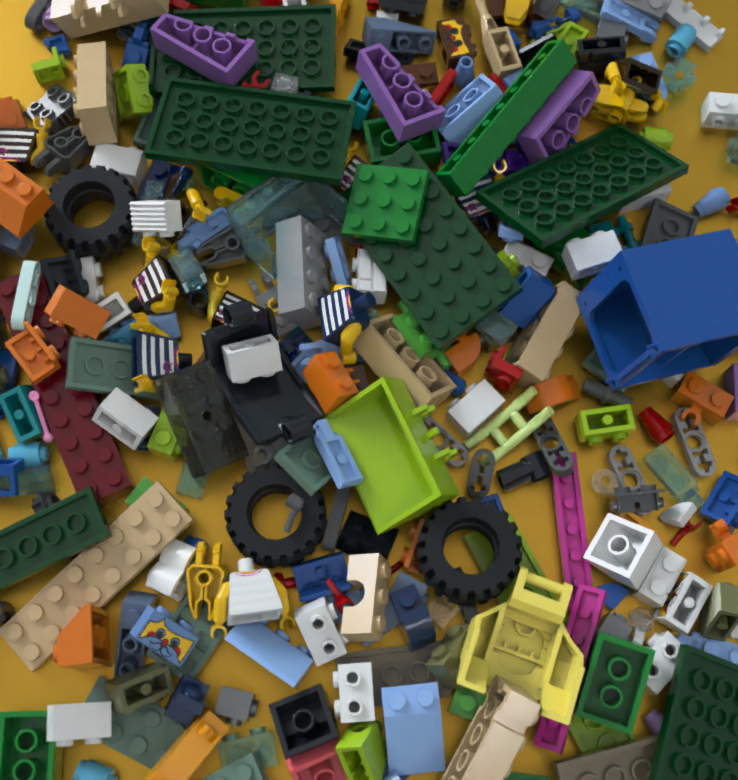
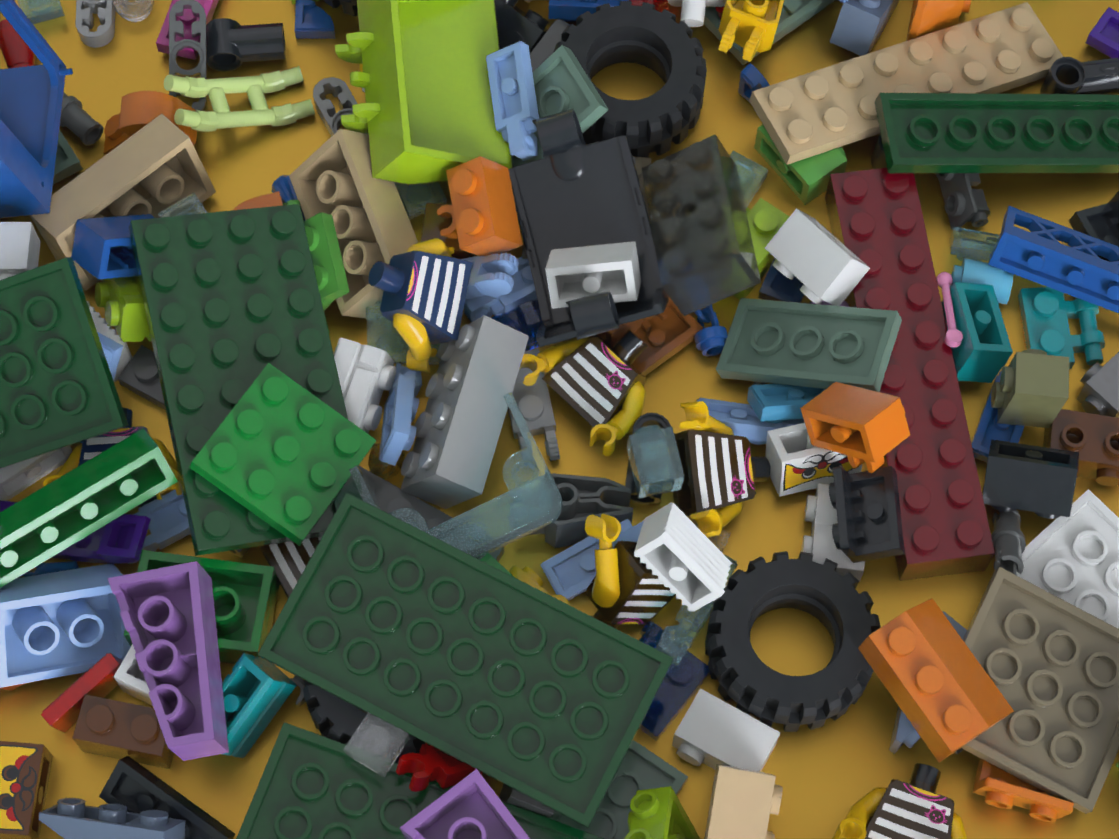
camera: 160 degrees left, 5 degrees down
orange bracket [4,320,62,385] -> none
light aqua beam [11,260,41,331] -> none
dark grey hinge [33,126,93,177] -> none
torso [130,312,192,393] -> none
white brick [146,539,197,602] -> none
dark grey hand [283,493,304,533] -> none
white brick [446,379,506,440] -> none
medium blue cone [455,56,475,89] -> none
dark grey beam [467,448,495,498] -> none
red bracket [485,345,524,394] -> none
lime brick [574,404,636,446] -> none

